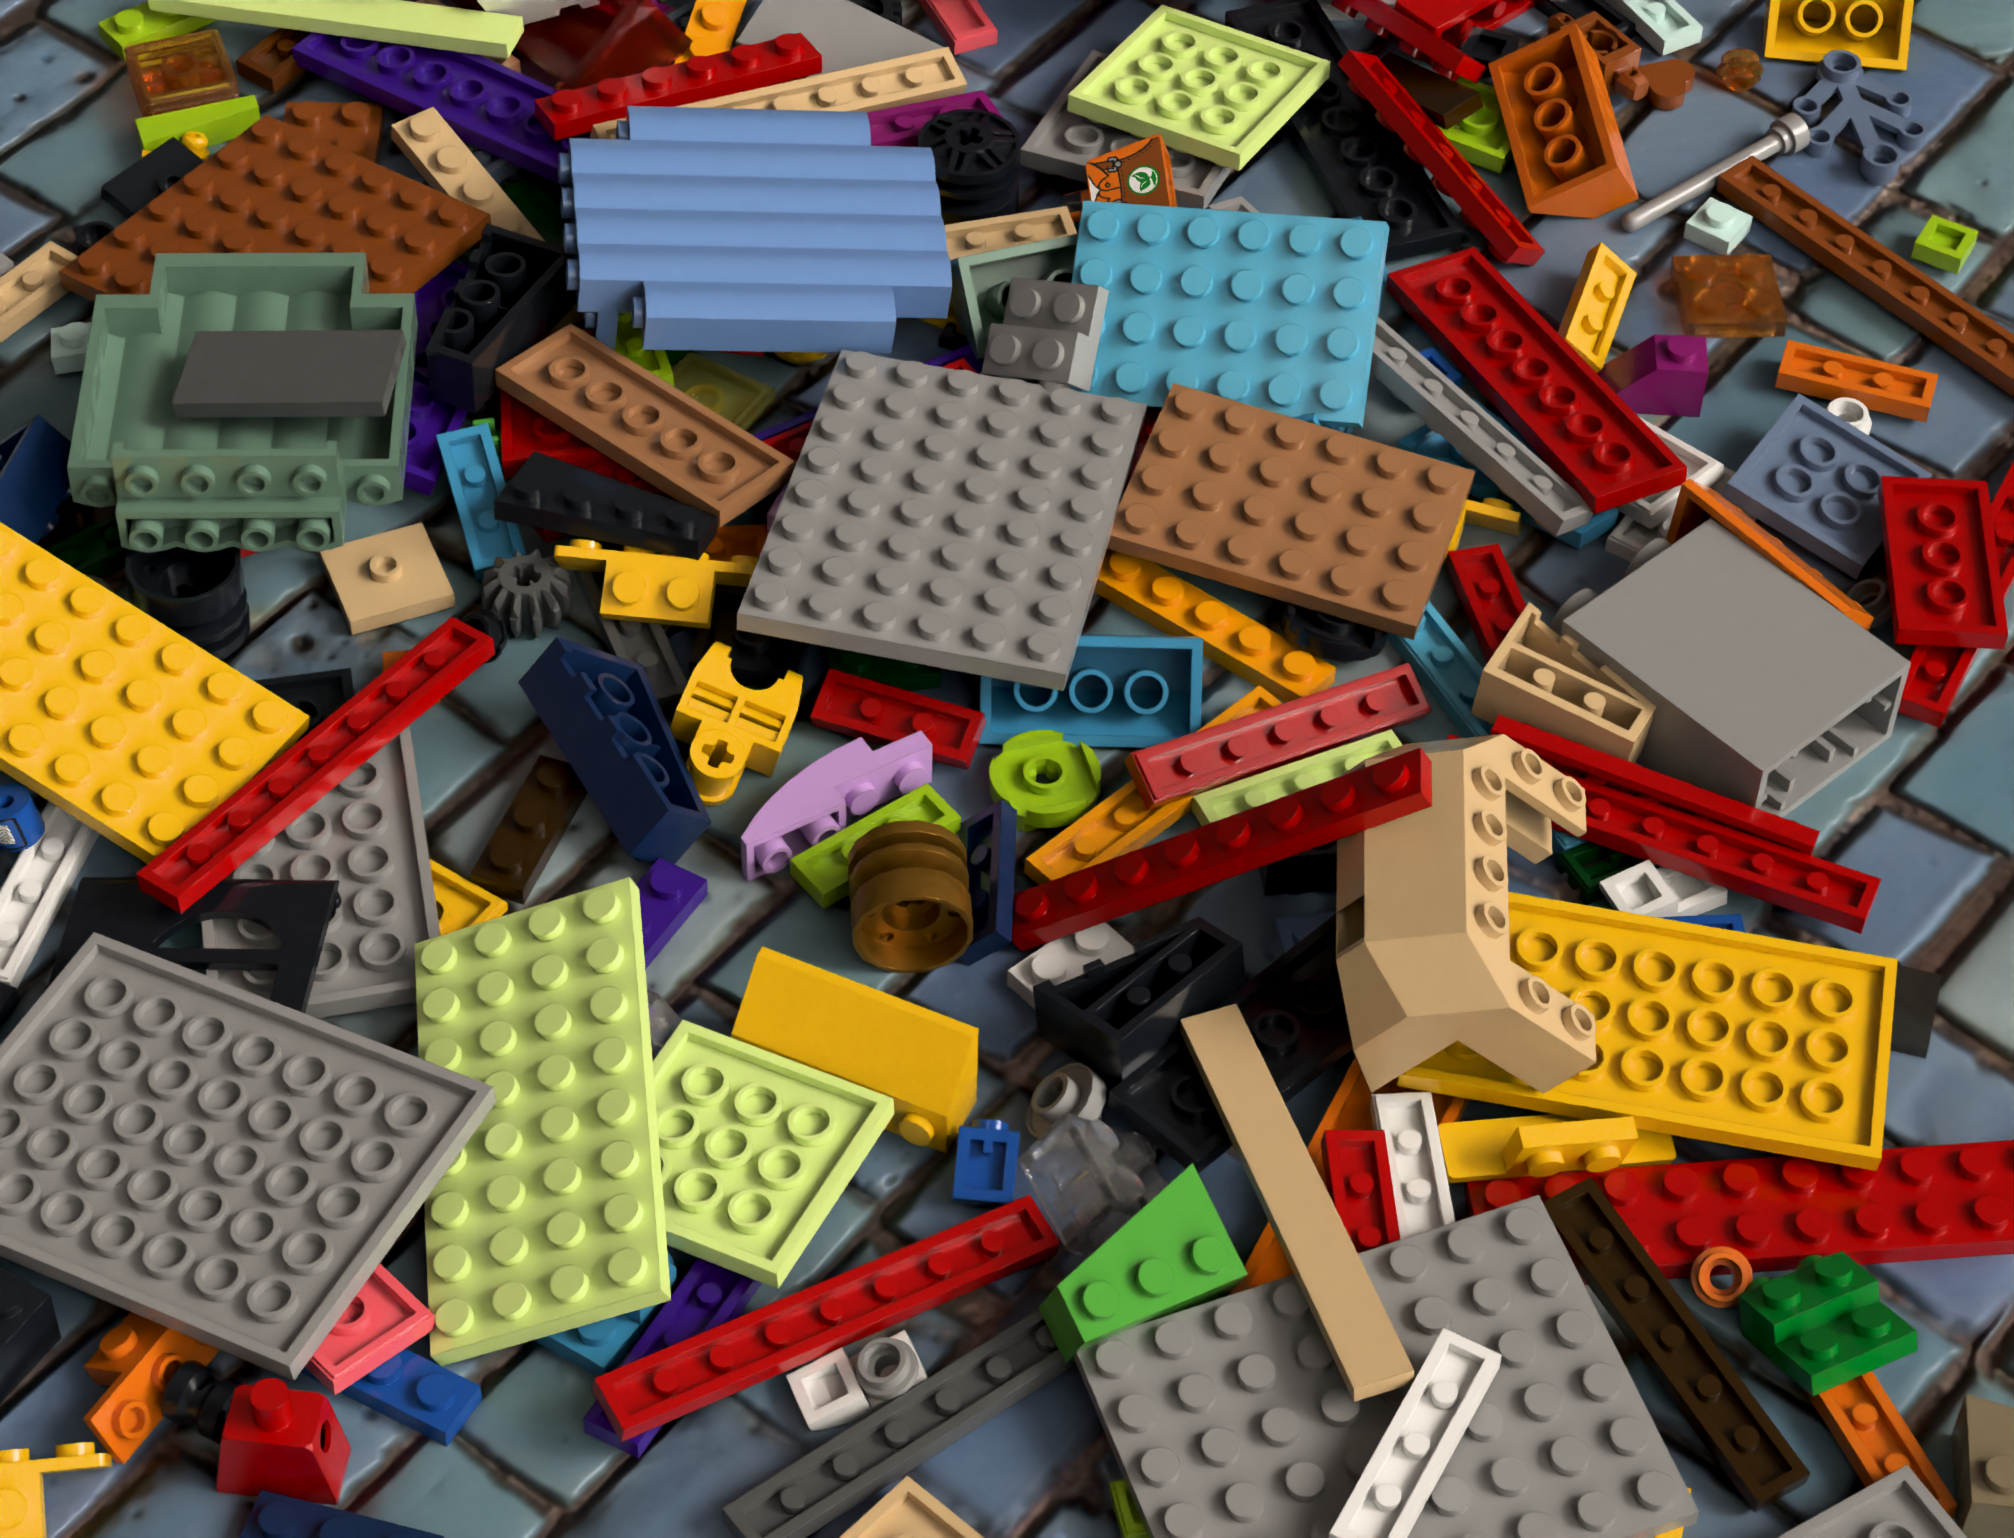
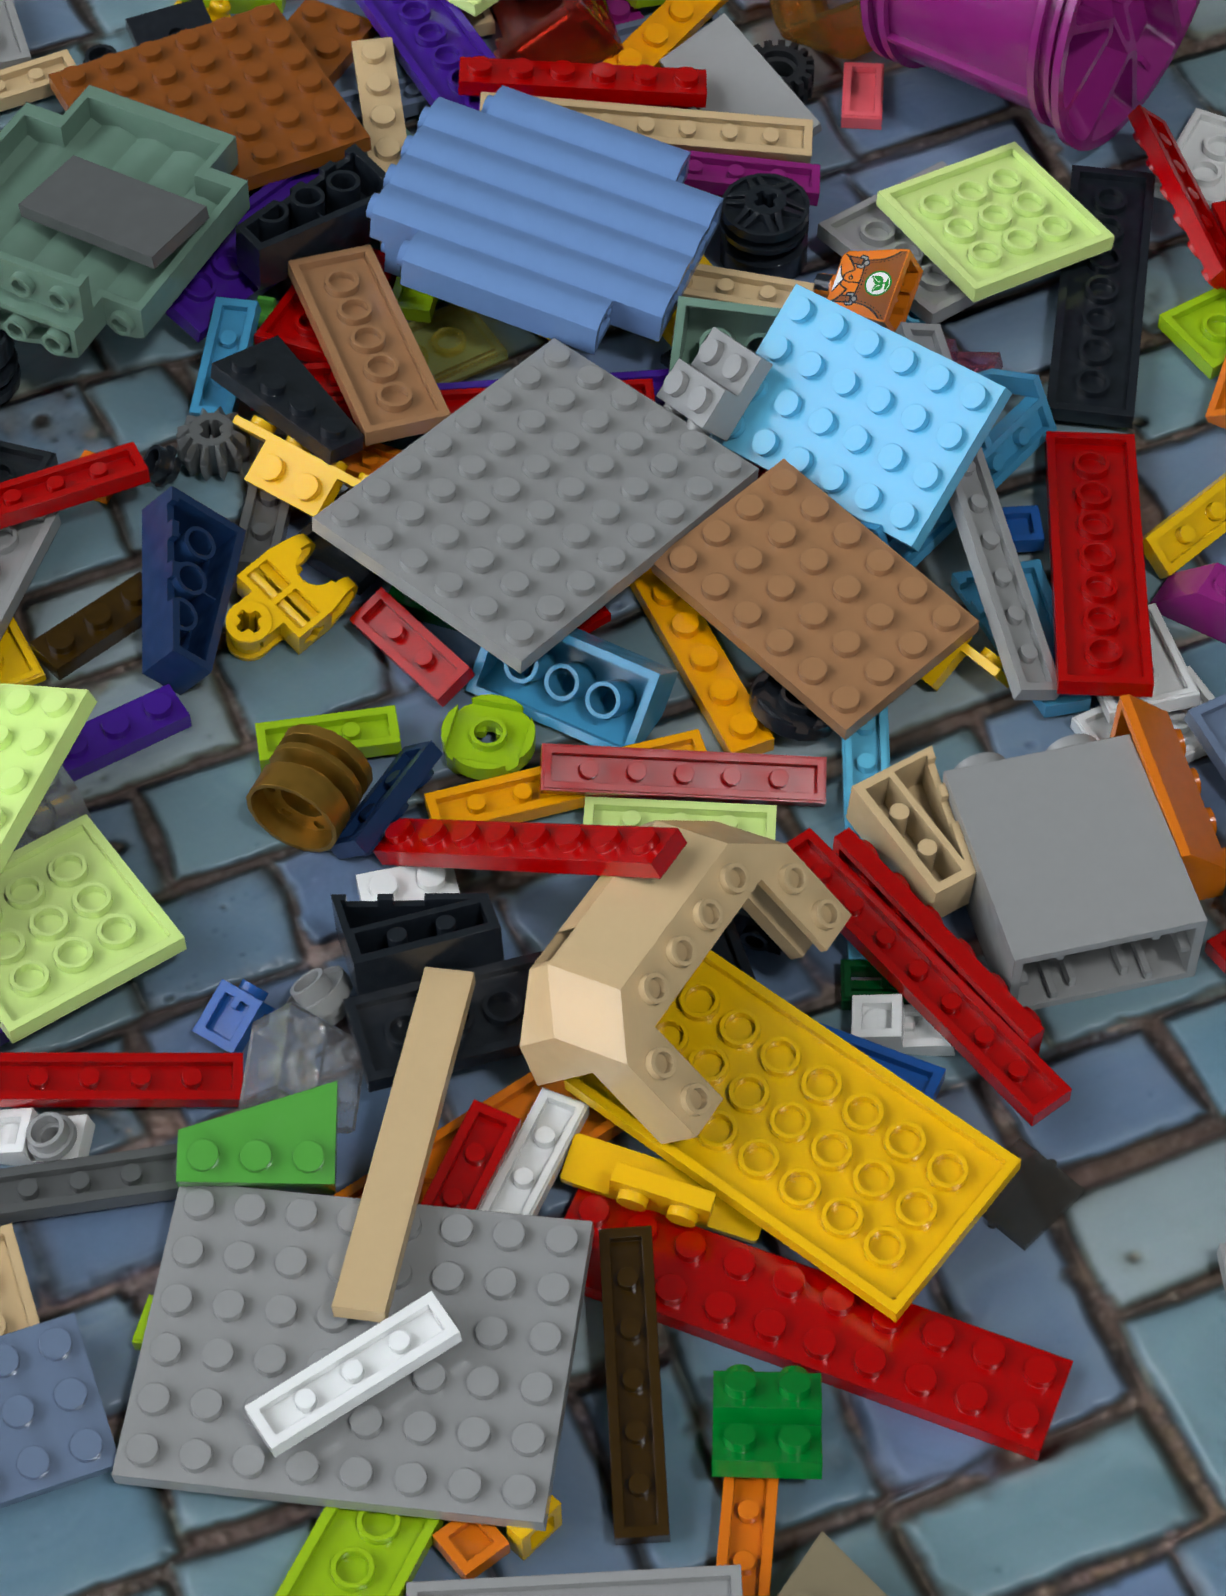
camera: 30 degrees right, 5 degrees up
tan plate [319,522,456,635] -> none
yellow slope [731,946,979,1153] -> none
lavender slope [741,730,933,882] -> none
red plate [1338,50,1545,266] -> none
dark brown tile [1379,52,1483,130] -> none
red plate [1446,544,1526,663] -> none
orange plate [1690,1246,1753,1308] -> none

